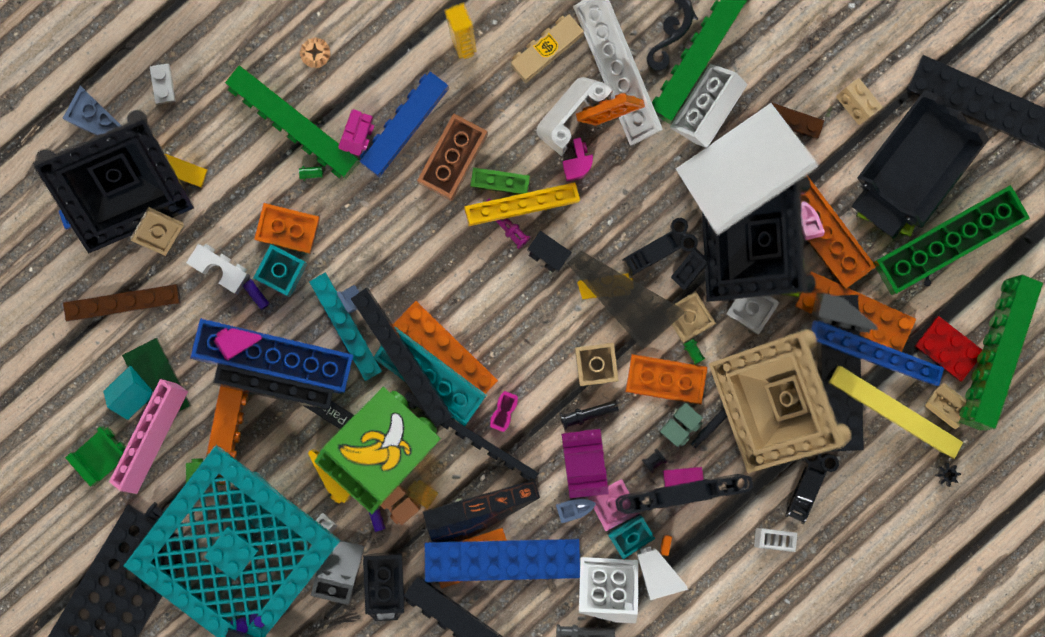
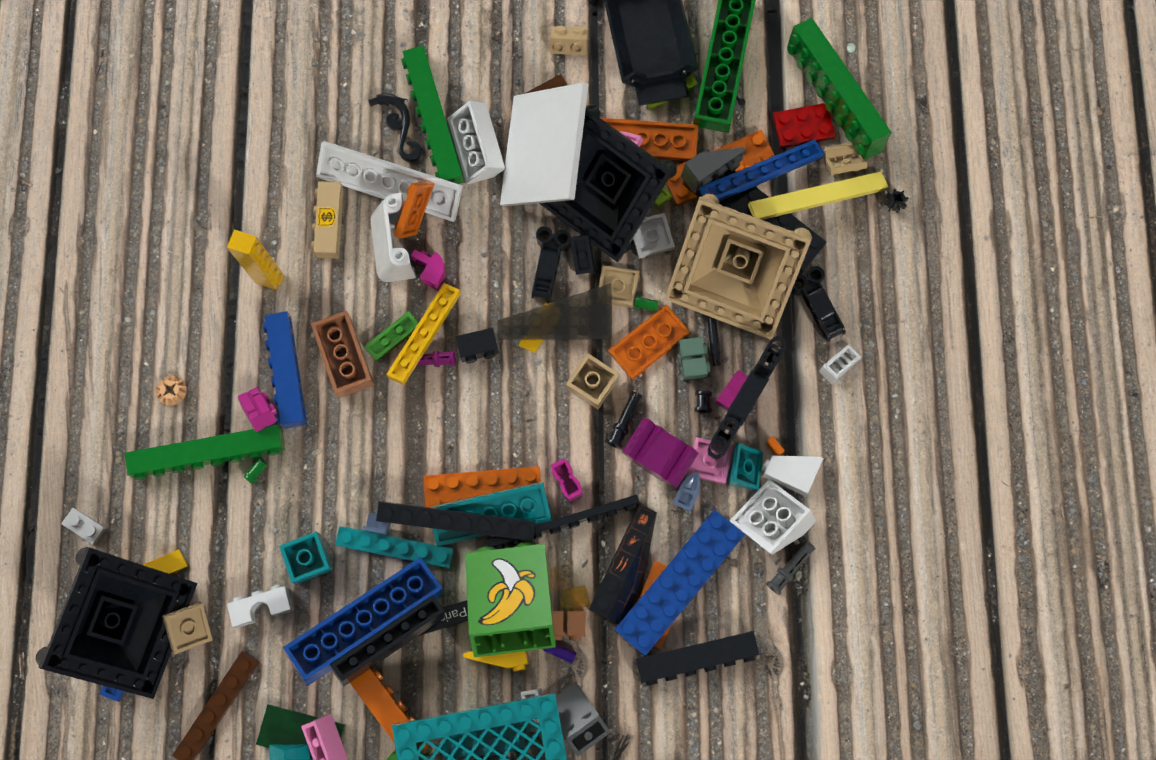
camera: 50 degrees left, 10 degrees down
sand blue wing [63,85,122,136] -> none
dark pink slope [214,328,262,361] -> none
dark purple hinge [243,279,270,310] -> none
orange plate [254,203,320,254] -> none
black slope [363,553,405,621] -> none

